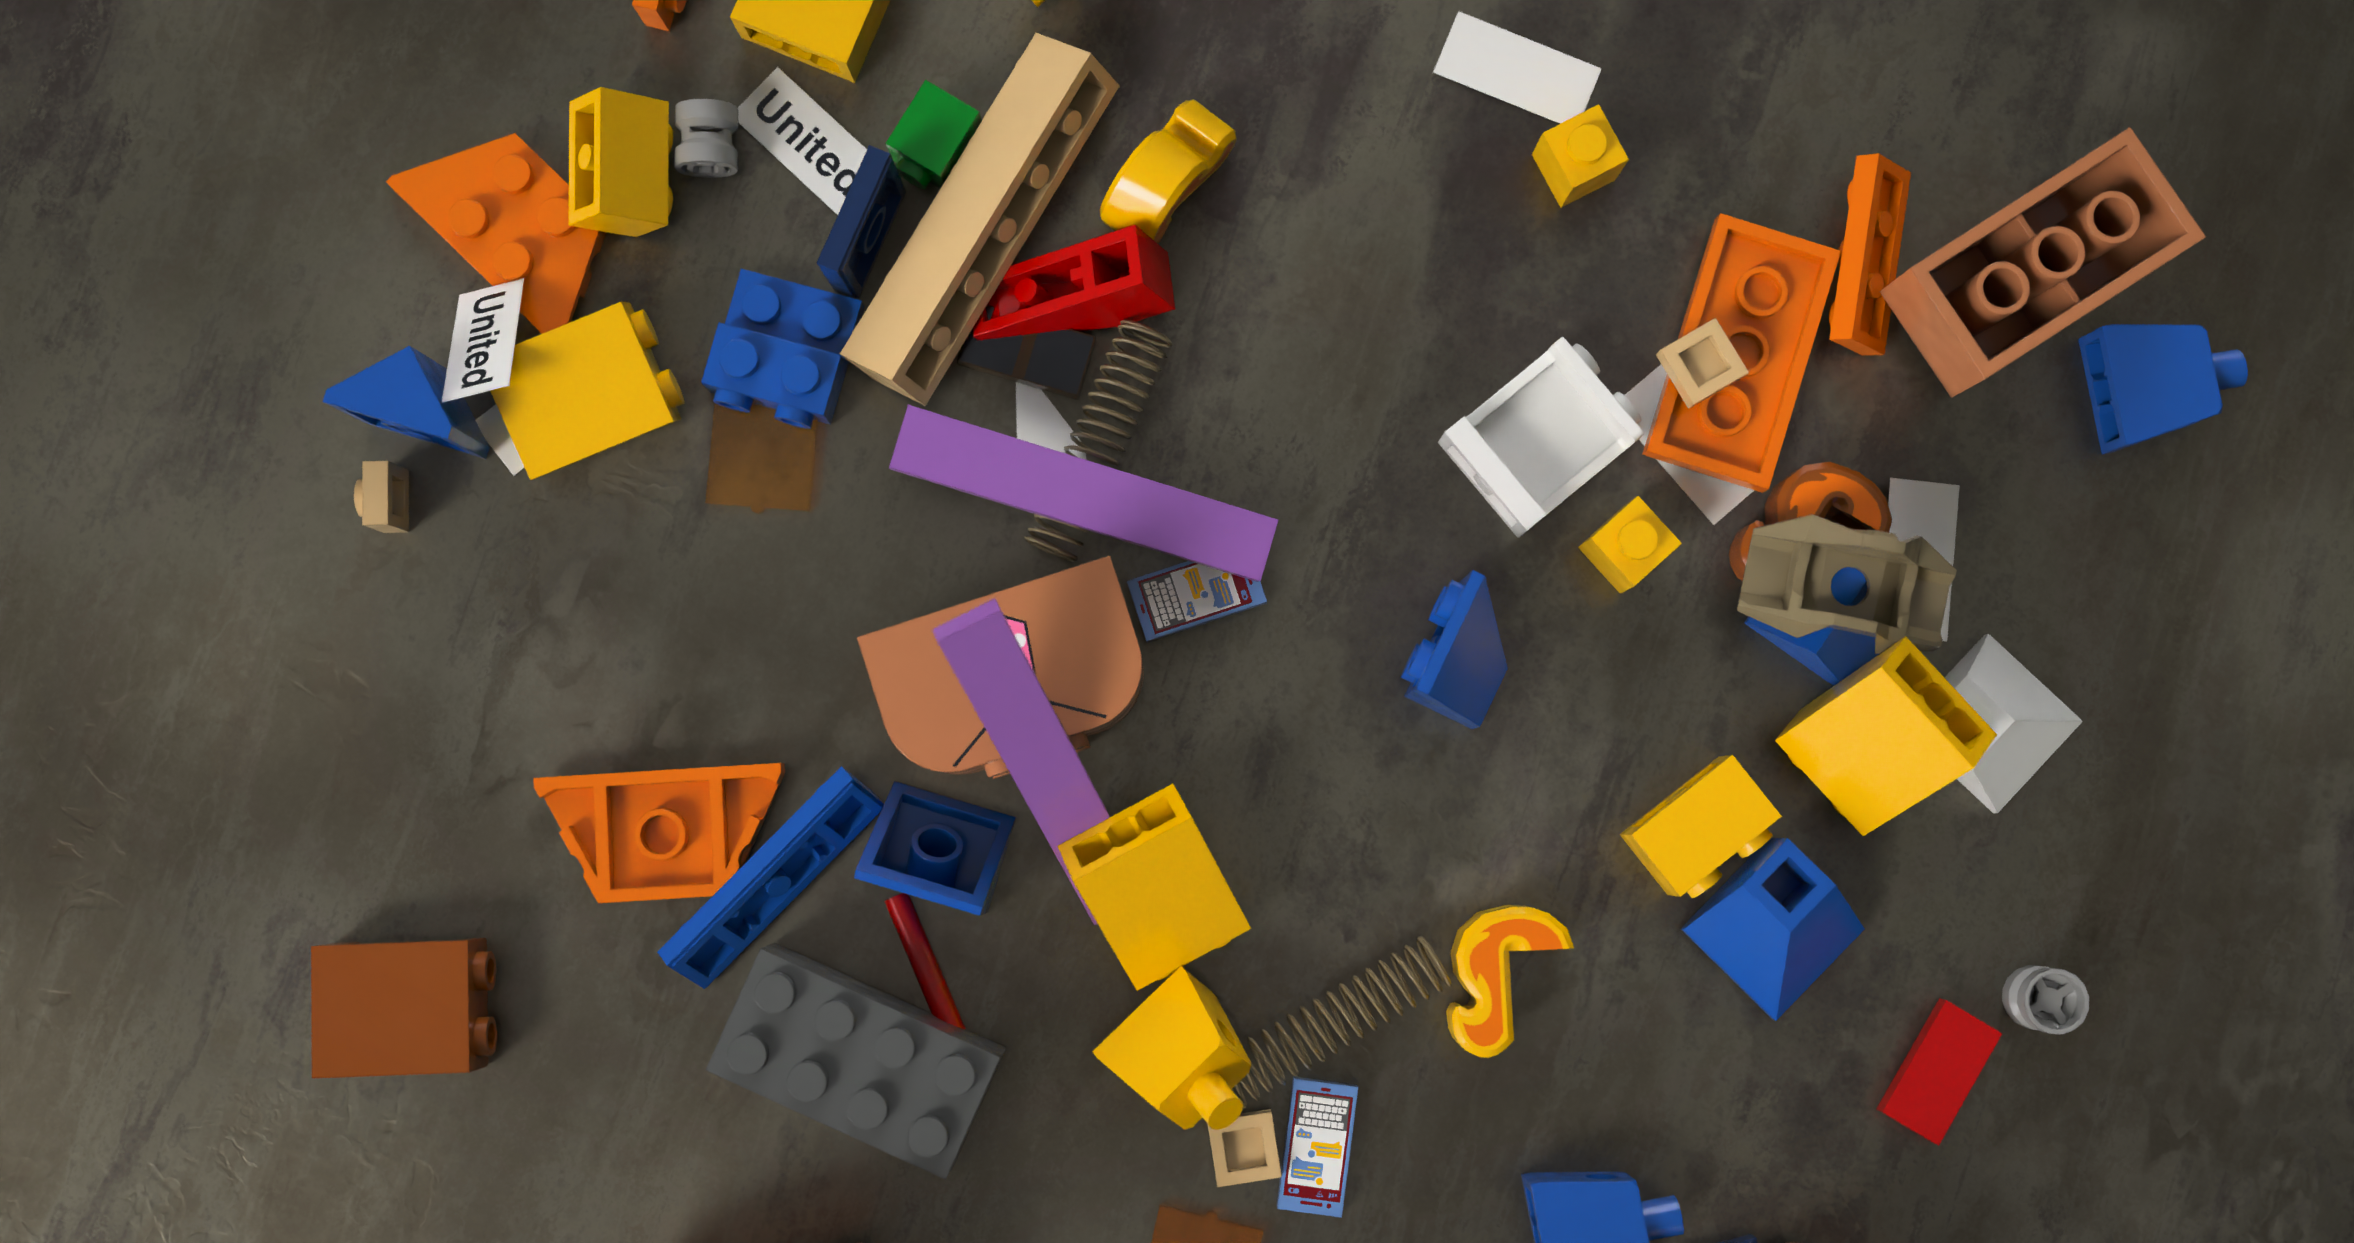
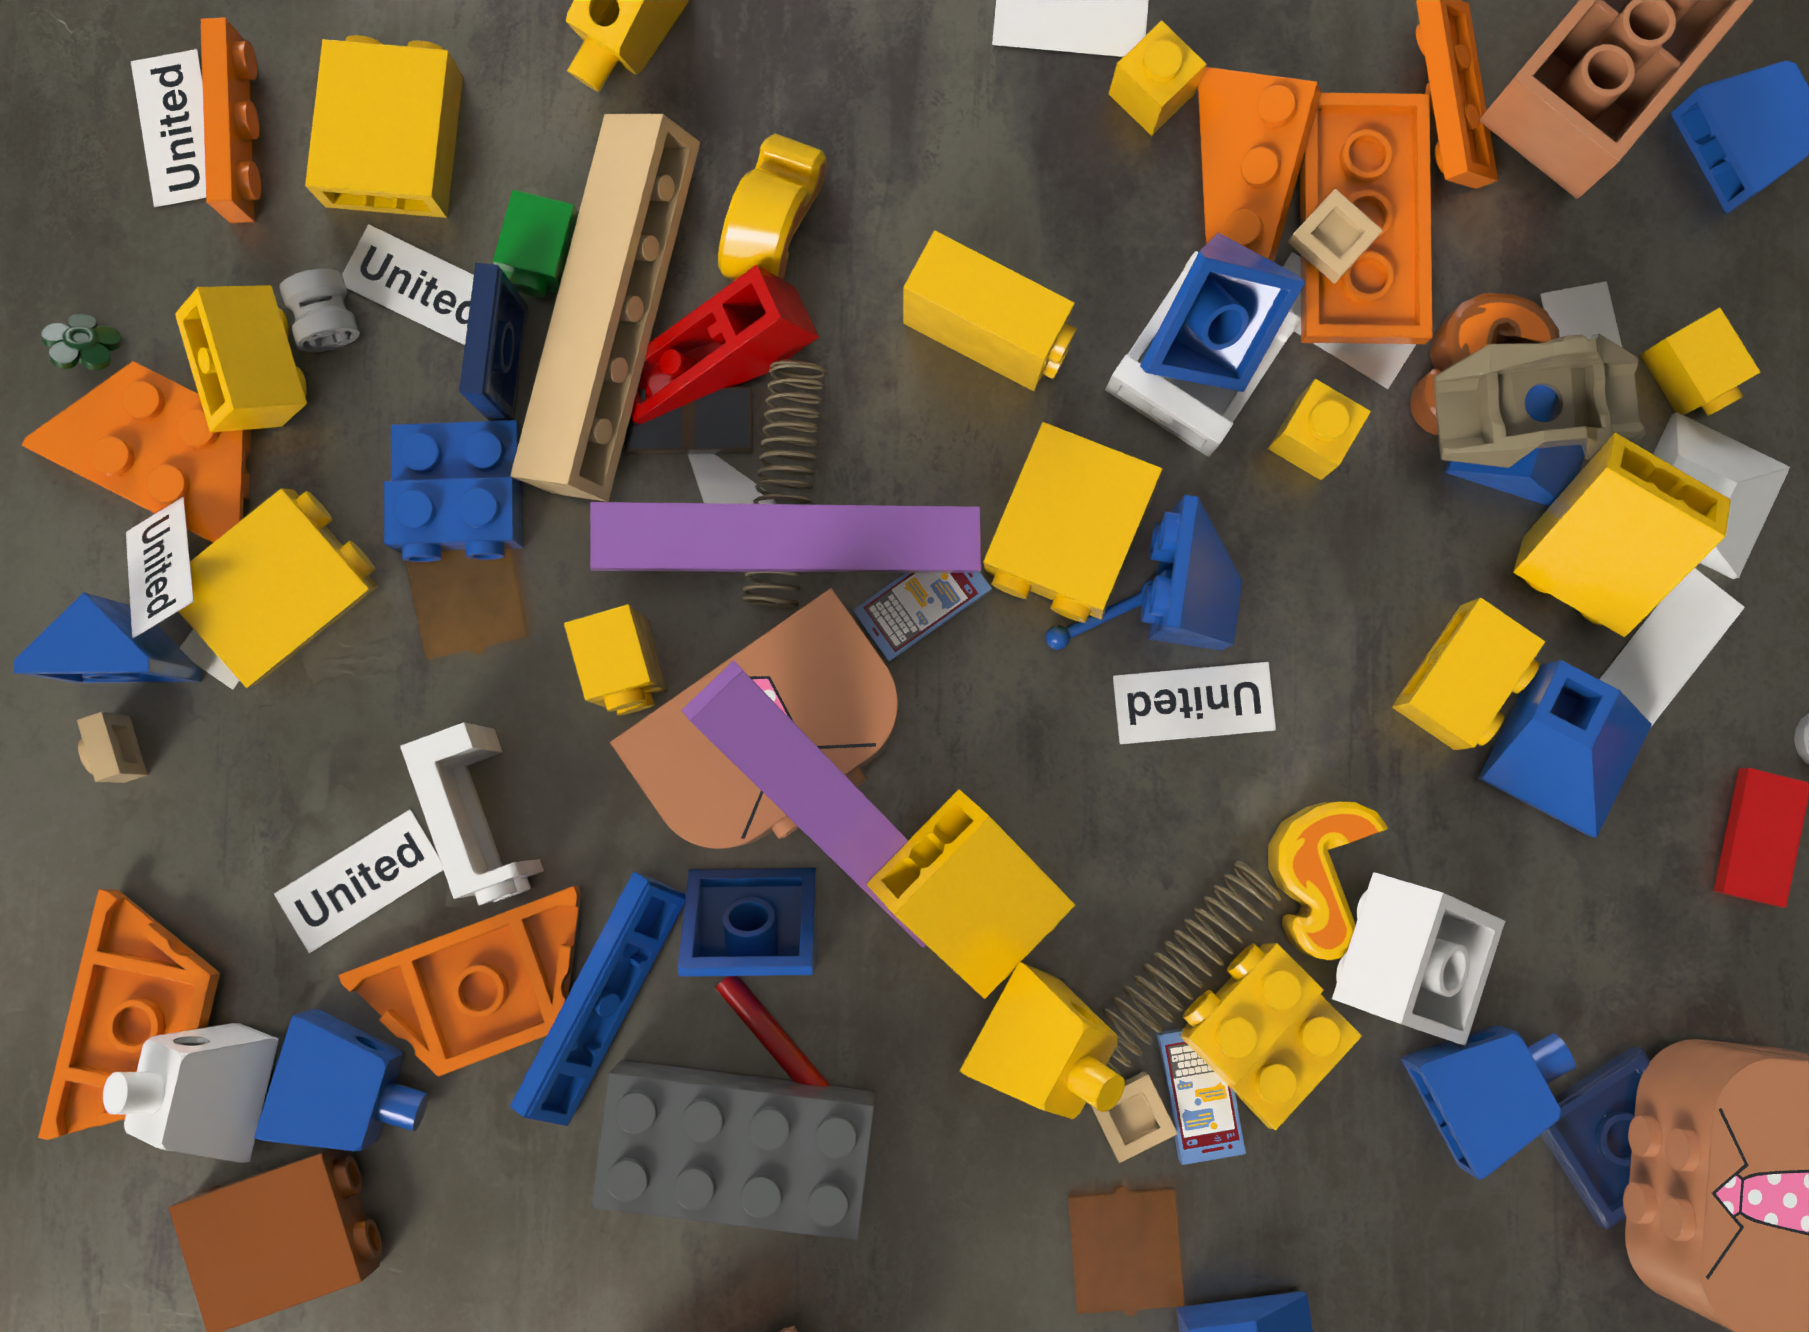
camera: 20 degrees left, 0 degrees up
none -> orange wing [38,888,220,1140]
none -> dark green plant [41,314,121,371]
none -> white torso [103,1023,279,1163]
none -> blue torso [254,1008,429,1151]
none -> white sticker [274,809,443,953]
none -> white panel [400,722,544,905]
none -> yellow brick [564,604,668,715]
none -> yellow brick [903,230,1077,391]
none -> yellow brick [983,422,1162,623]
none -> blue hinge [1046,580,1154,650]
none -> white sticker [1113,662,1276,744]
none -> blue slope [1140,233,1305,392]
none -> yellow plate [1179,943,1362,1130]
none -> orange wing [1198,67,1321,262]
none -> white brick [1332,872,1505,1046]
none -> white sticker [1599,568,1745,725]
none -> yellow brick [1640,308,1761,416]

